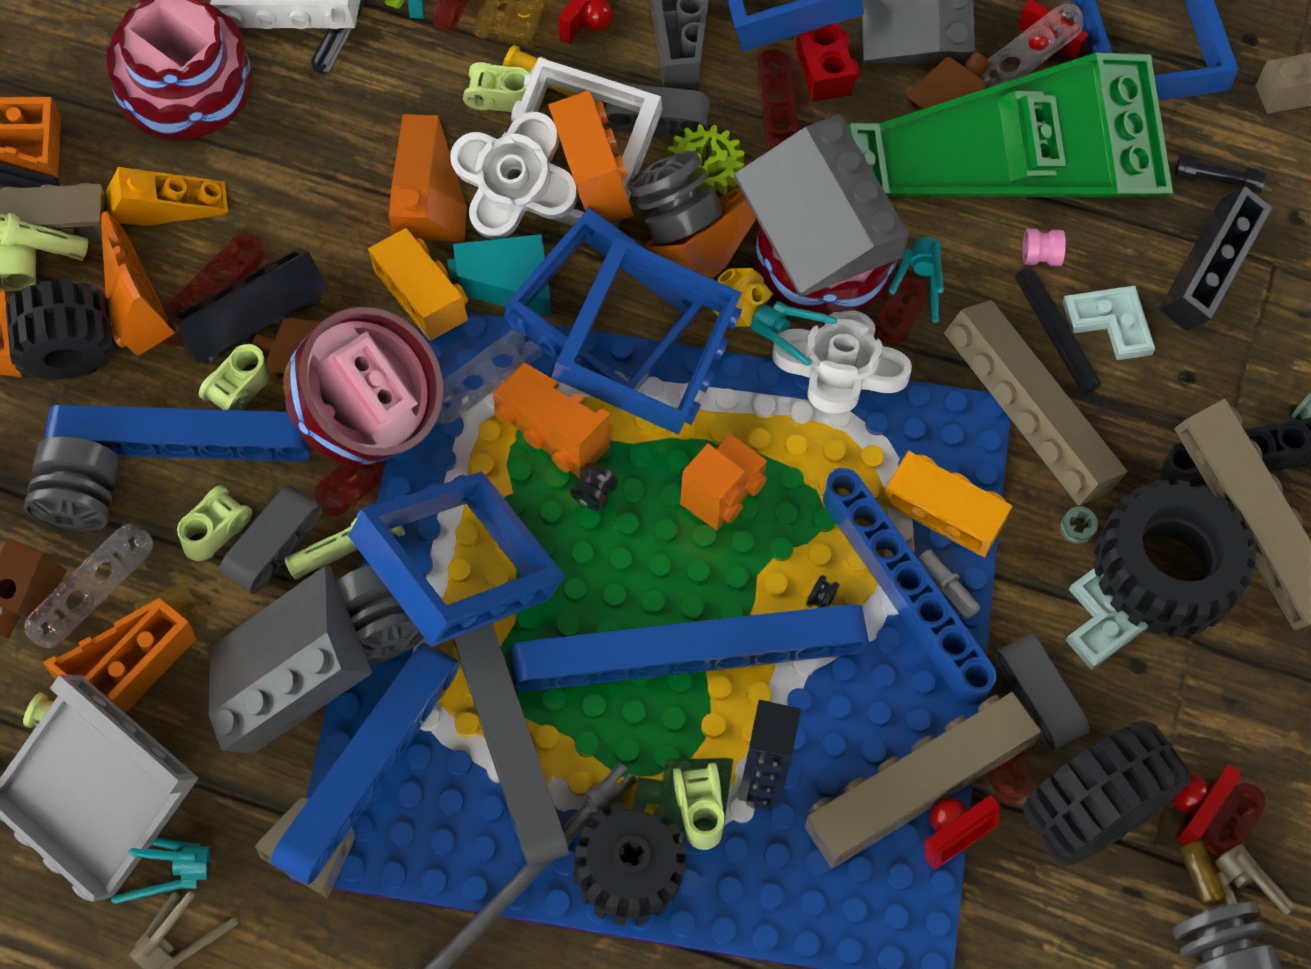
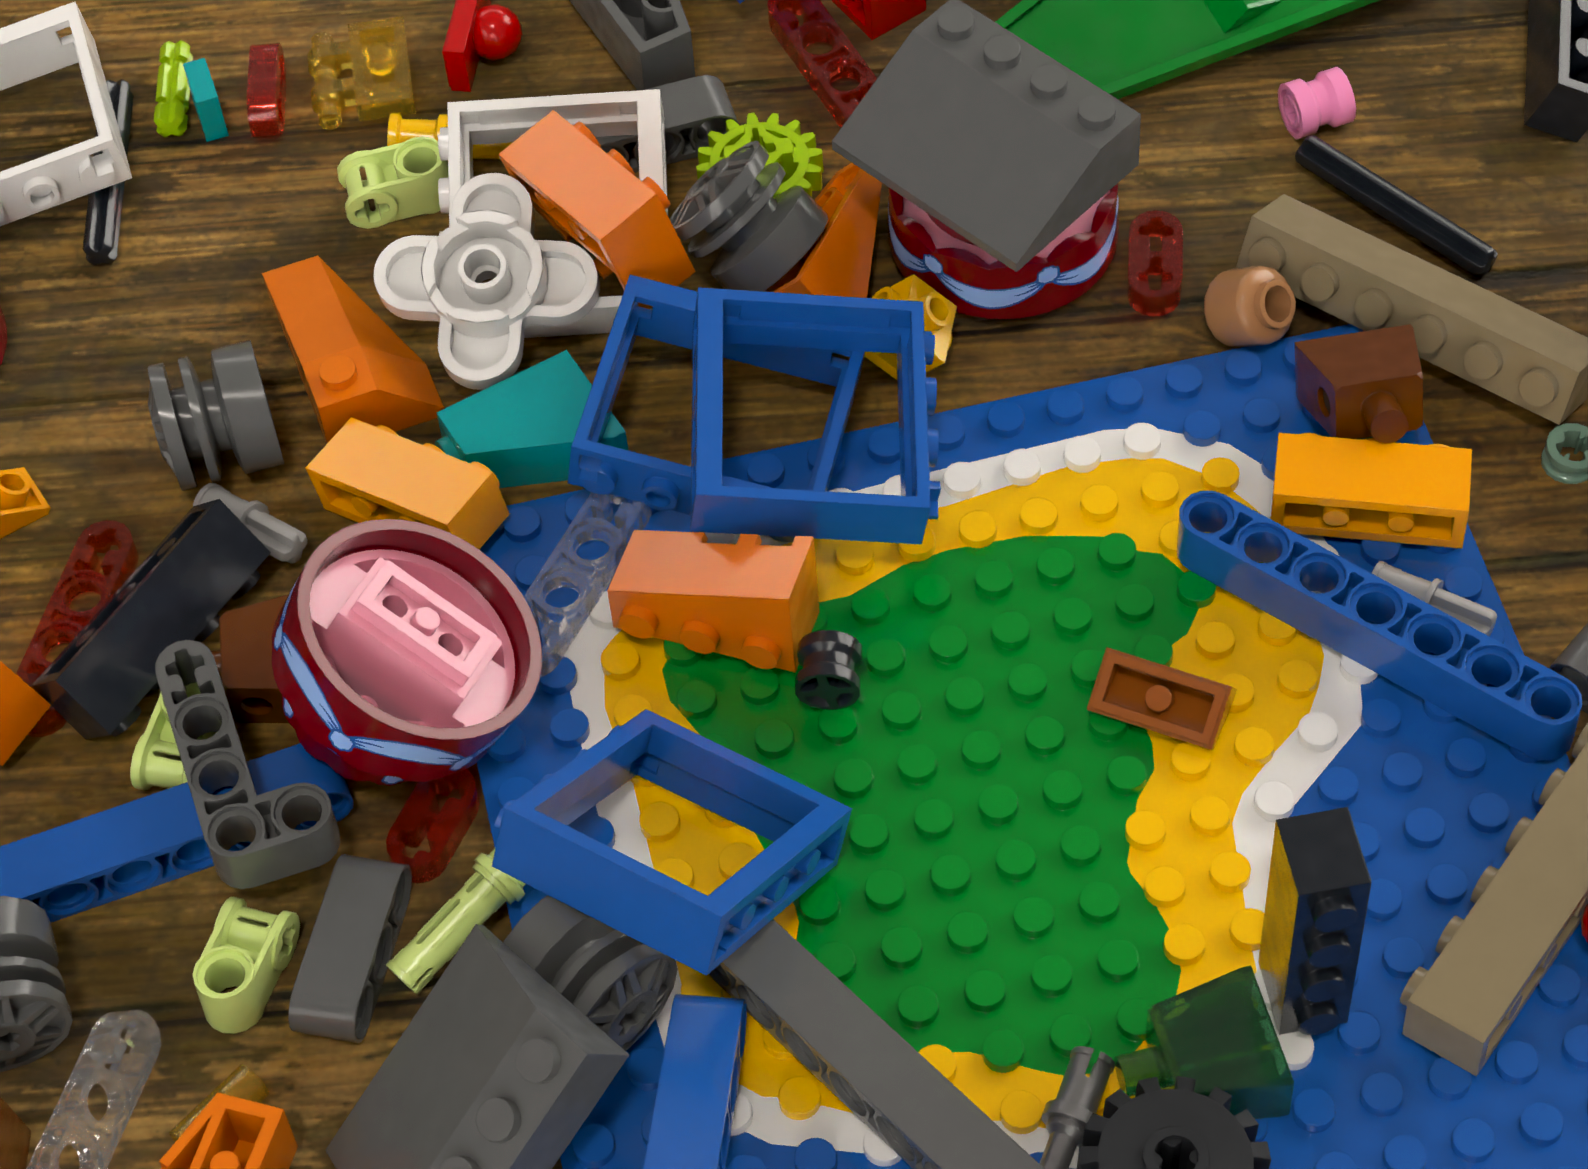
camera: 15 degrees left, 10 degrees down
blue beam [510,604,870,692] -> none
yellowish green piece [673,763,724,850] -> none
orange brick [680,434,767,531] -> none
teal plant [751,301,838,366] -> none
white plant [772,310,912,414] -> none
black bush [806,575,840,608] -> none
teal plant [889,237,944,323] -> none
light aqua tile [1062,285,1155,360] -> none
none -> dark grey wheel [147,340,285,491]
none -> dark grey beam [155,640,341,889]
none -> light grey axle [193,483,307,563]
none -> dark orange slope [1086,647,1237,750]
none -> medium nougat head [1204,266,1296,348]
none -> reddish brown torso [1295,324,1423,443]

